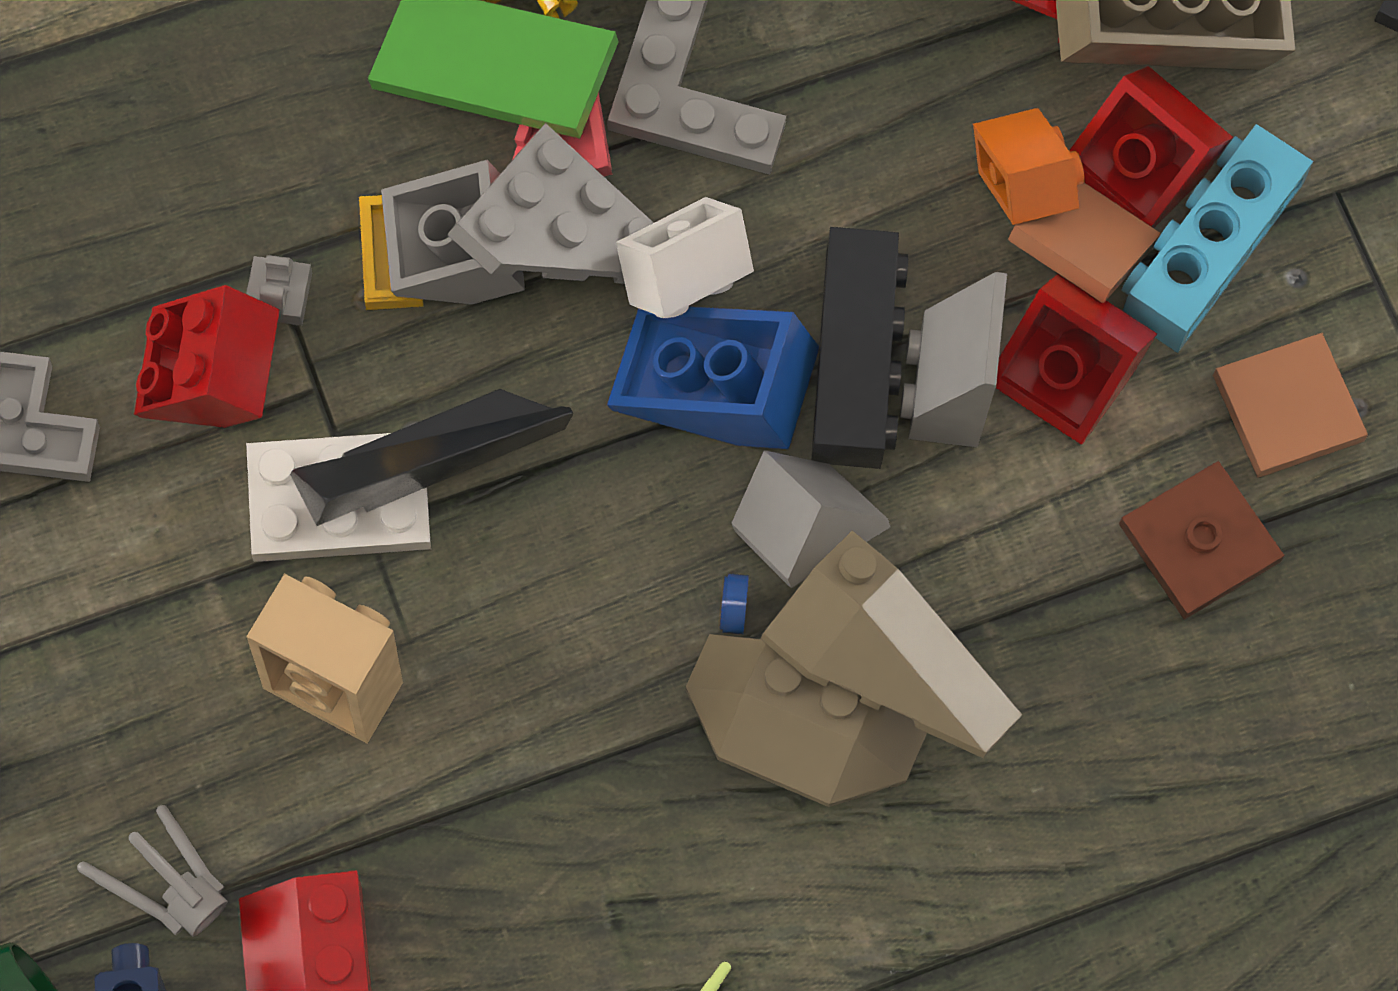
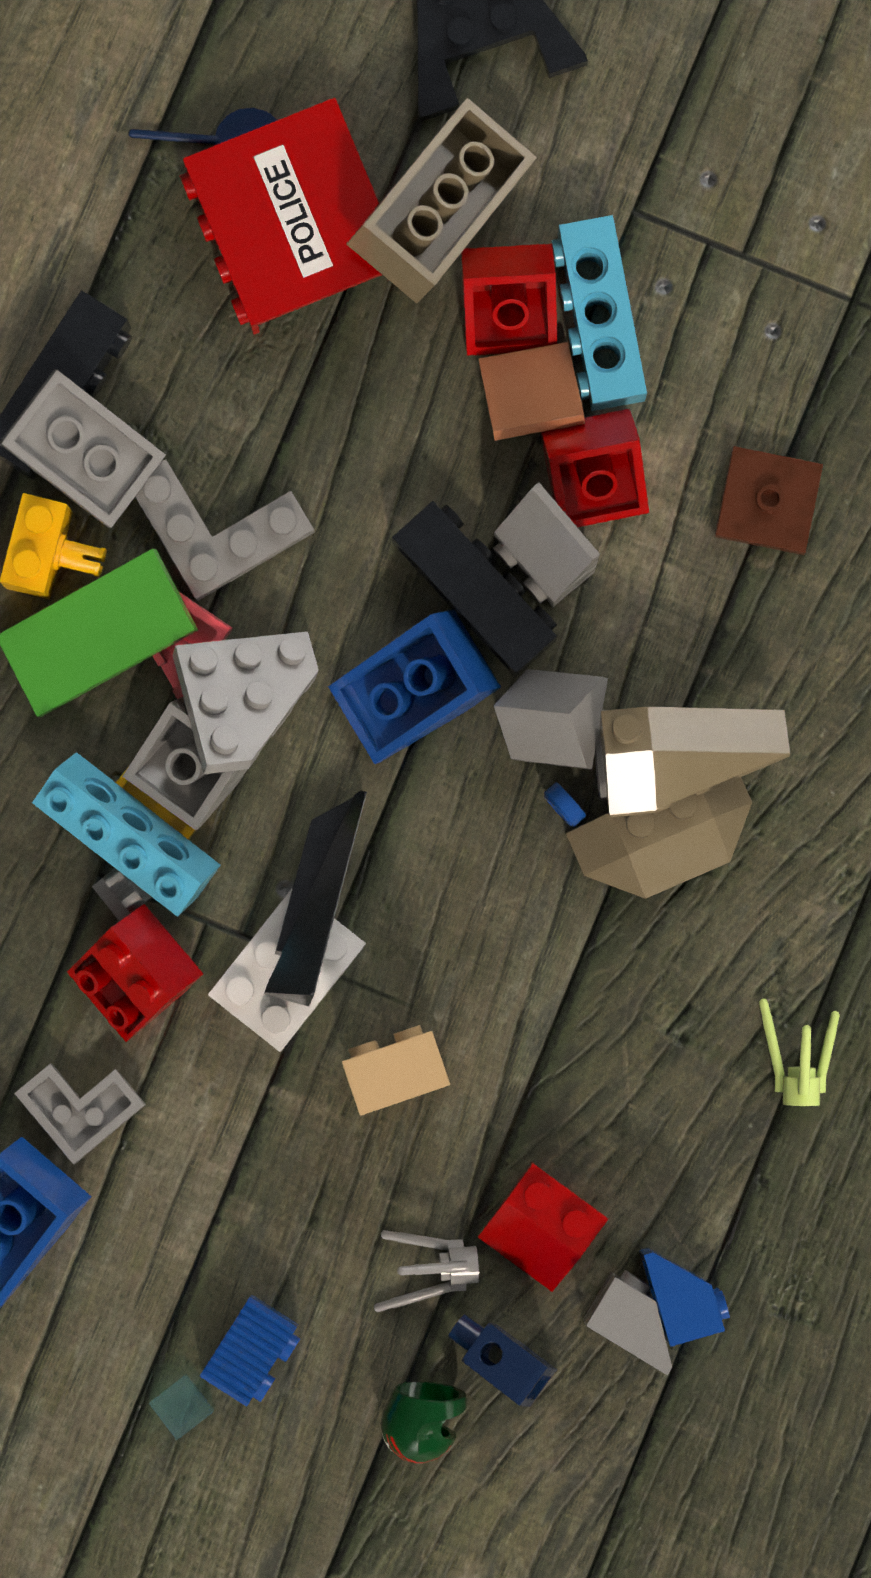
camera: 40 degrees left, 15 degrees up
white brick [616,197,754,318] -> none
orange brick [973,108,1084,225] -> none
nougat tile [1213,333,1368,478] -> none
none -> medium azure brick [32,752,221,917]

